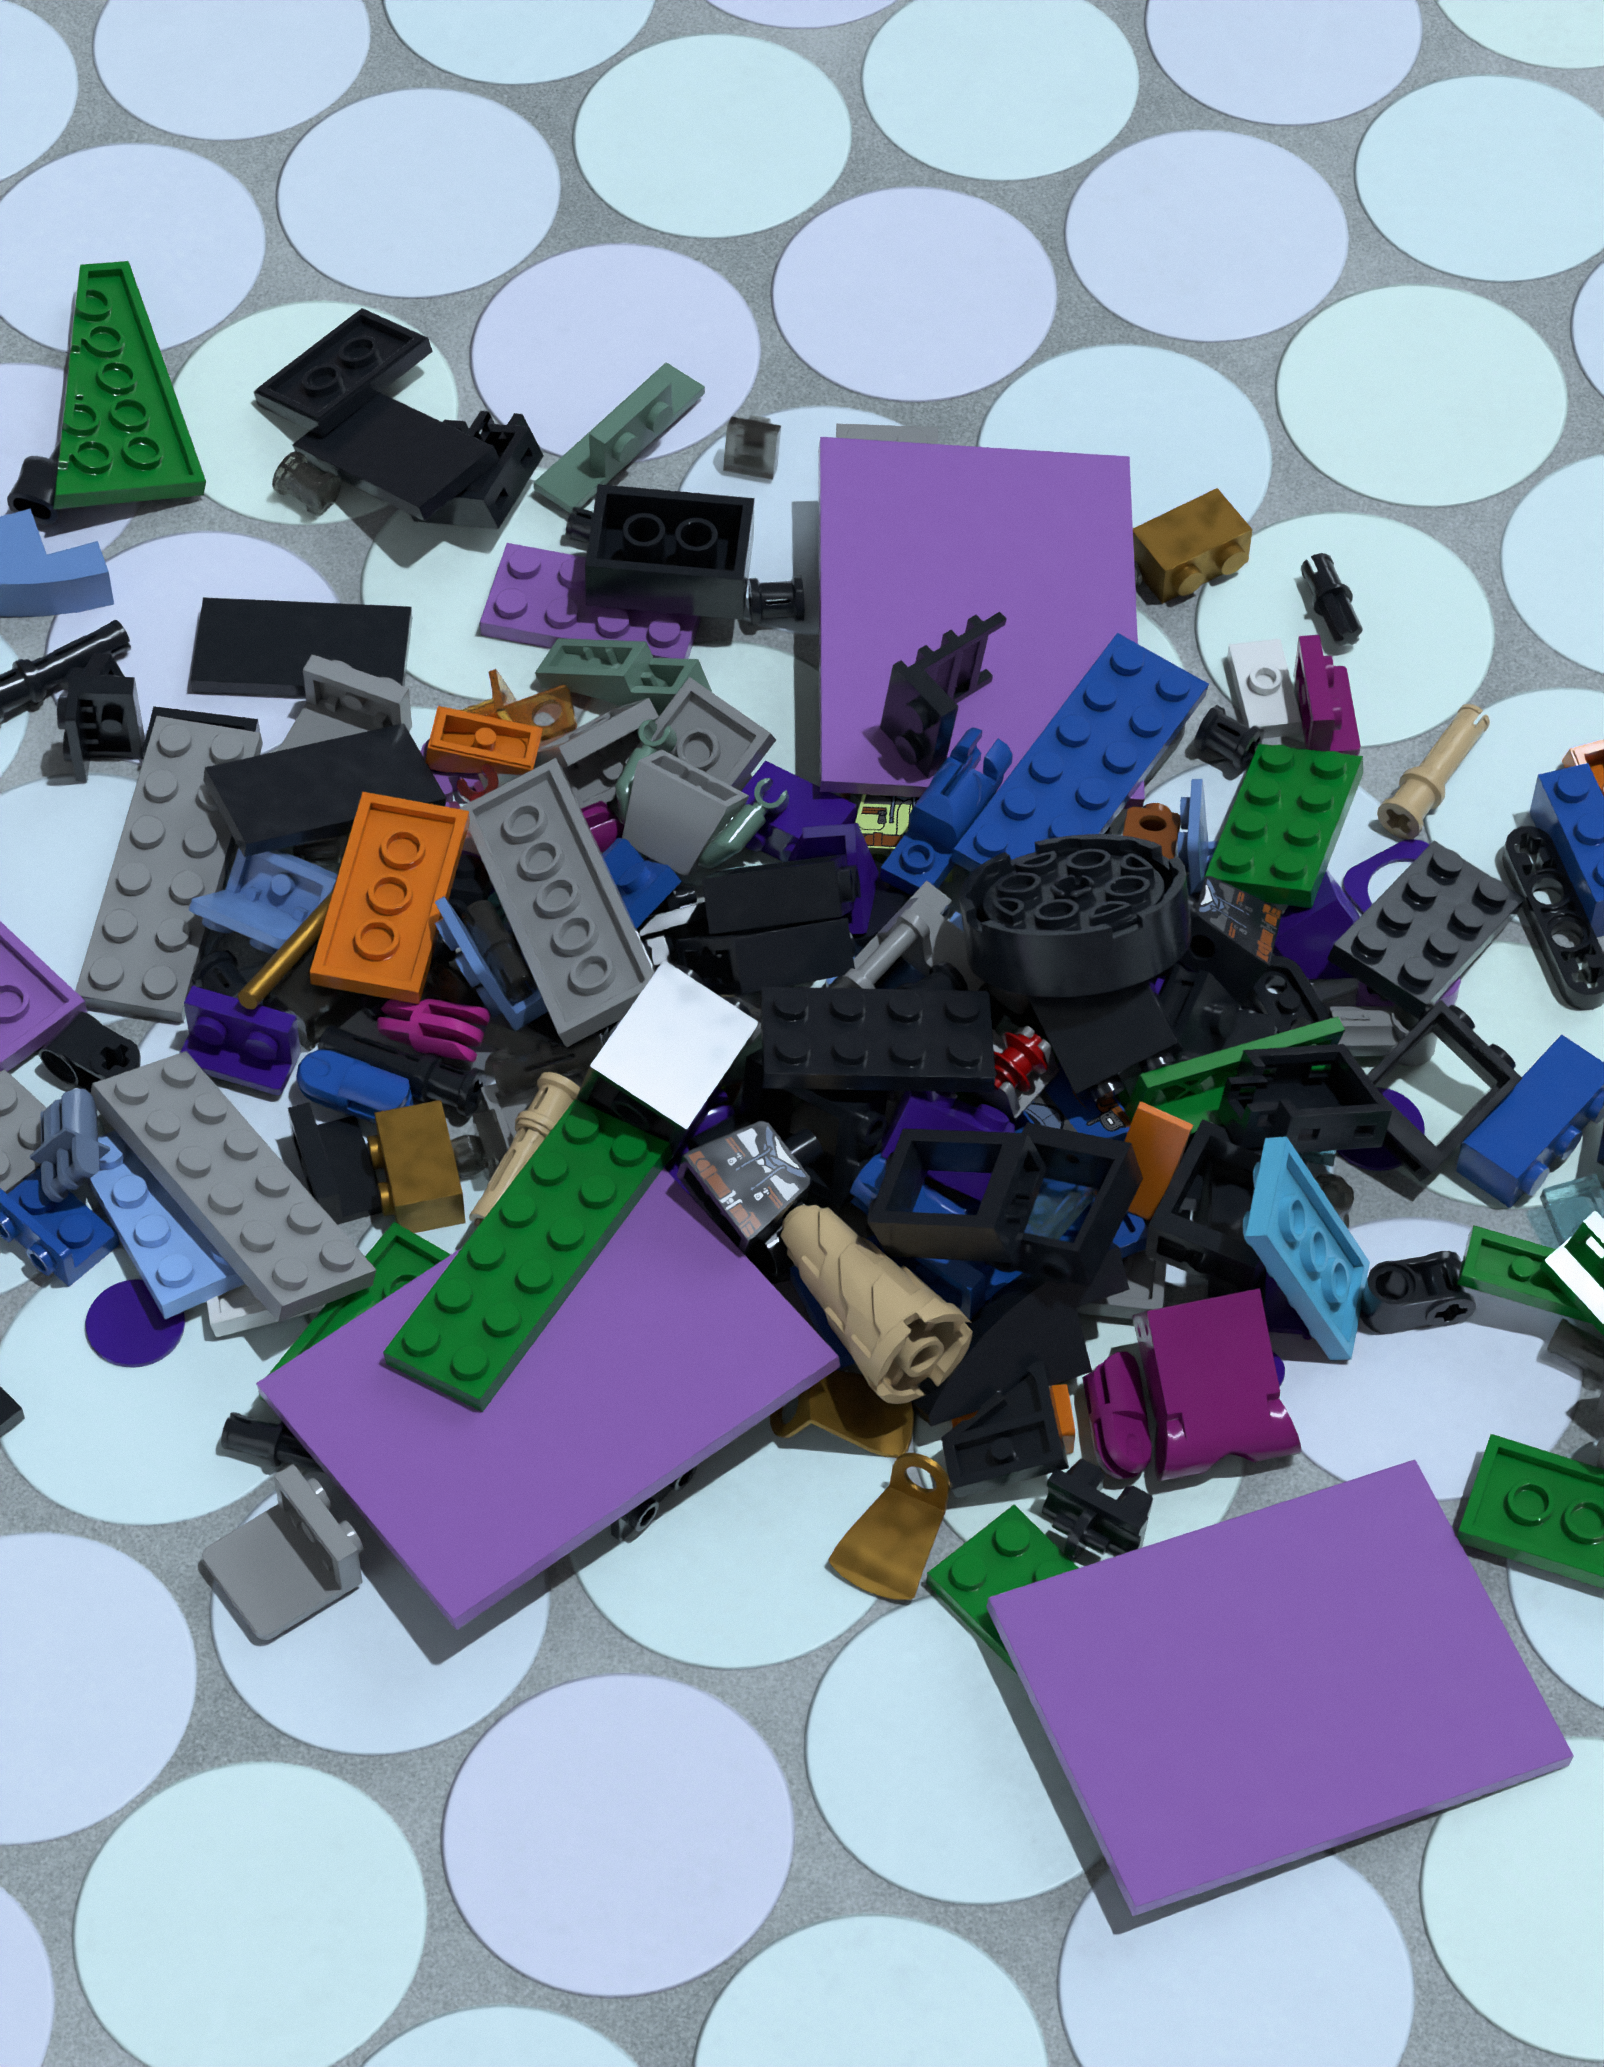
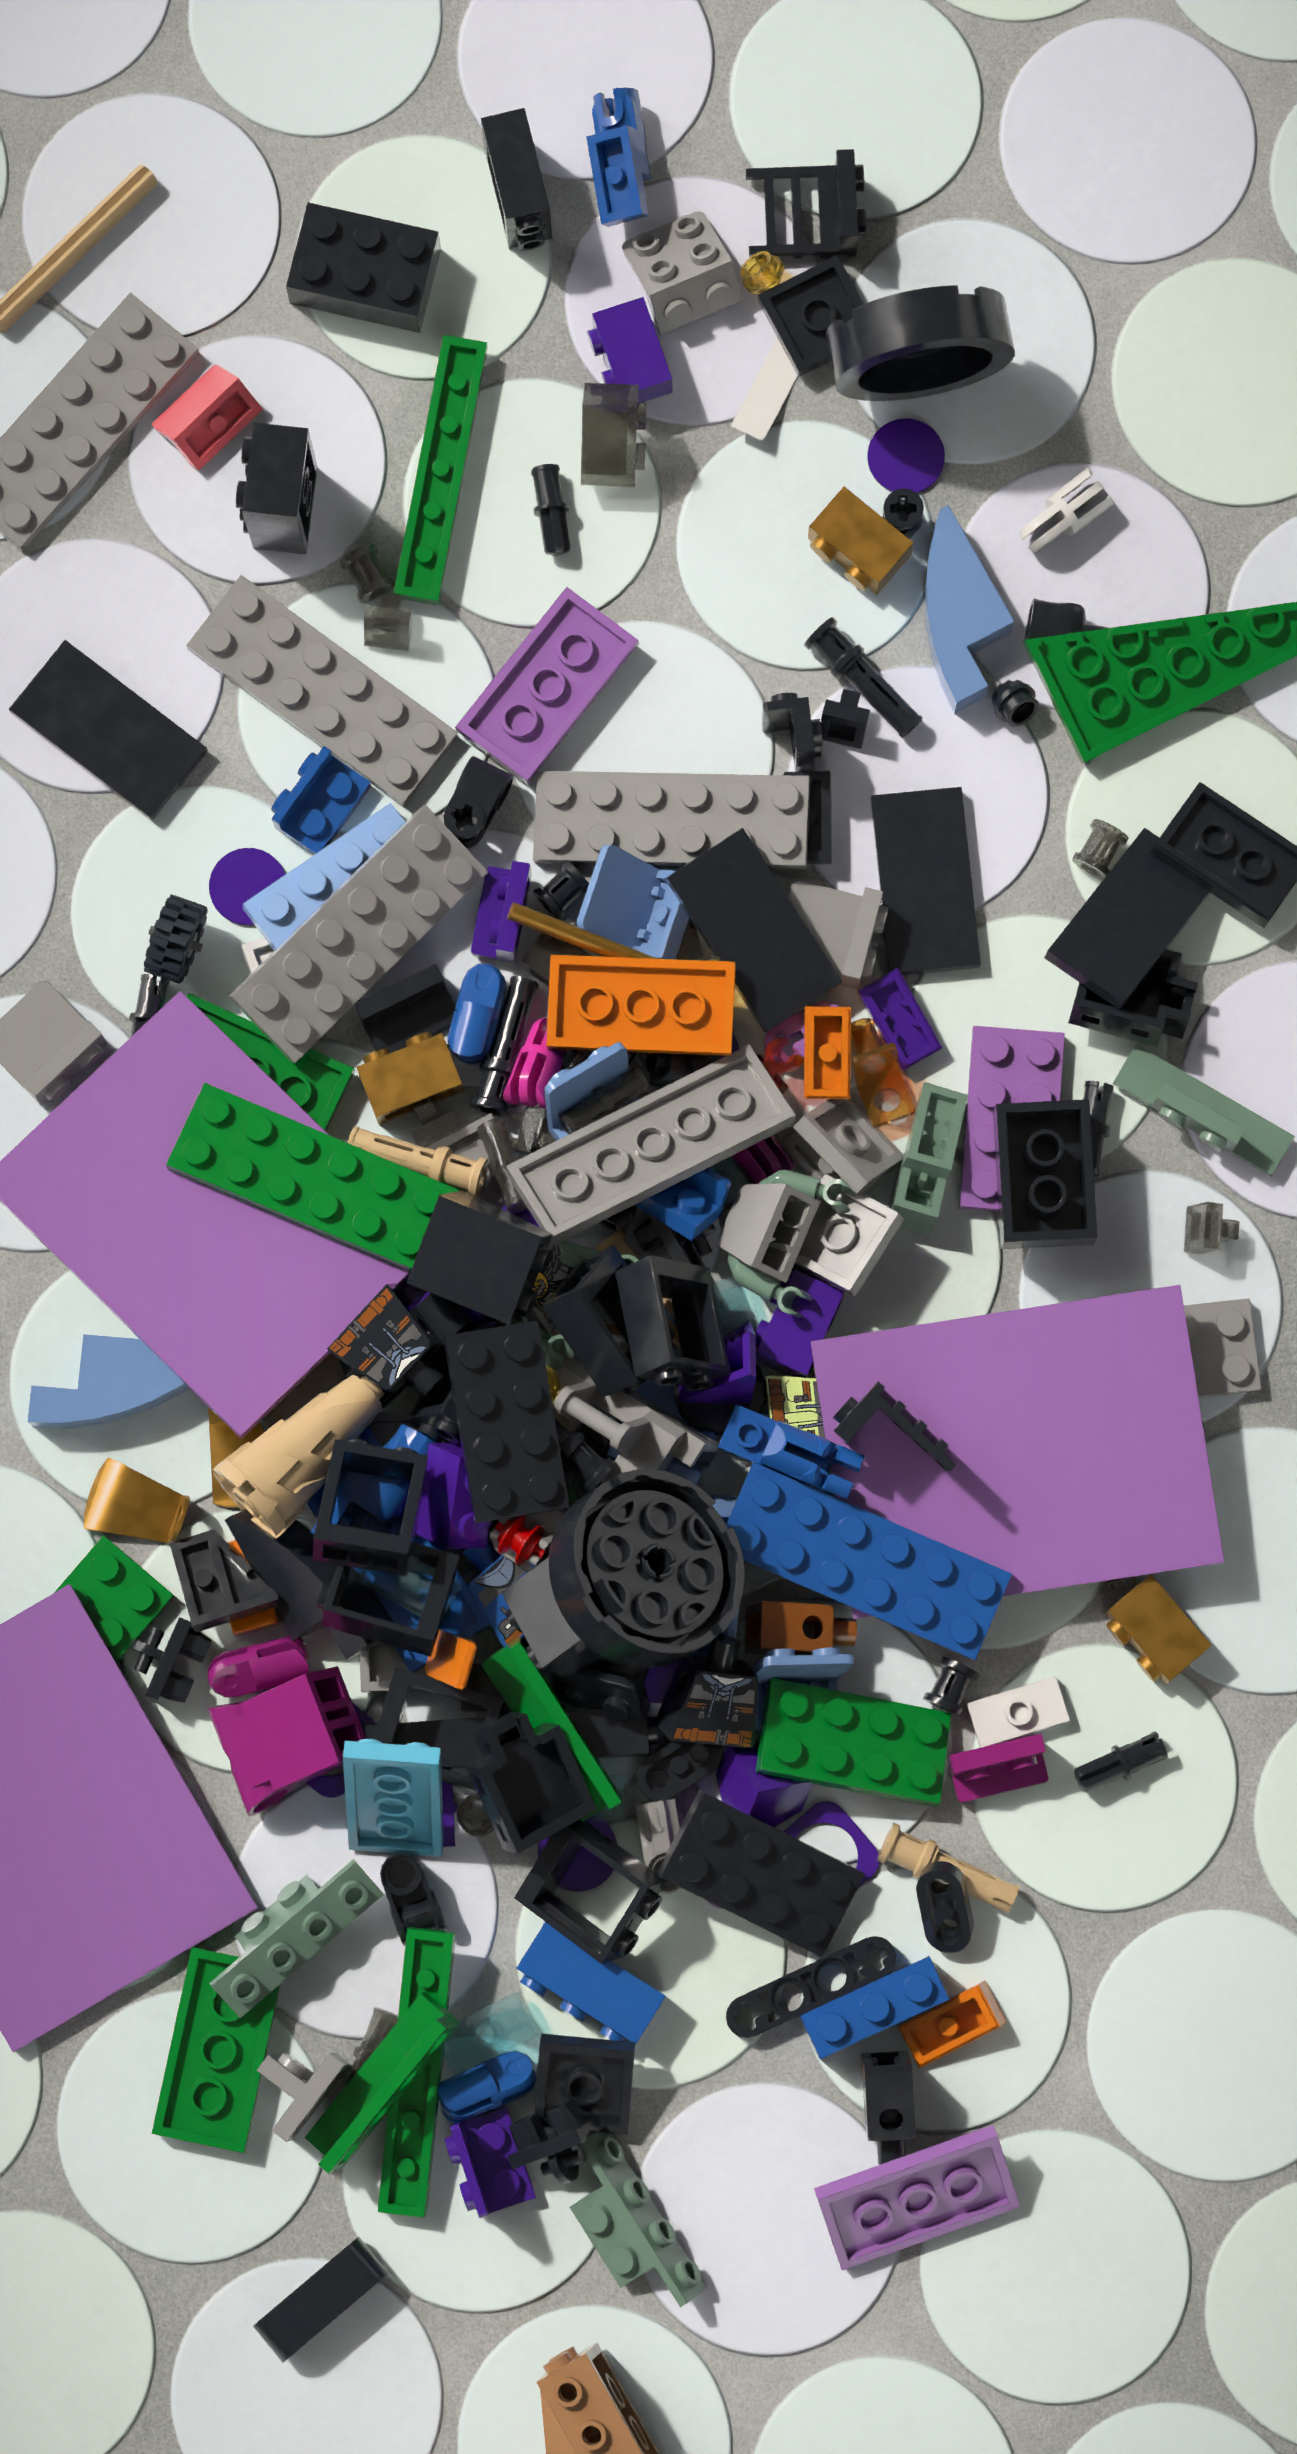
camera: 85 degrees right, 25 degrees up
sand blue arm [30,1088,110,1203] -> none
black bush [748,575,805,625] -> none
none -> medium blue slope [28,1334,189,1428]
none -> black wheel [144,894,208,984]
none -> sand green bracket [210,1859,384,2018]
none -> dark purple plate [856,968,942,1071]
none -> black plate [916,1861,974,1953]
none -> black plate [992,680,1039,727]

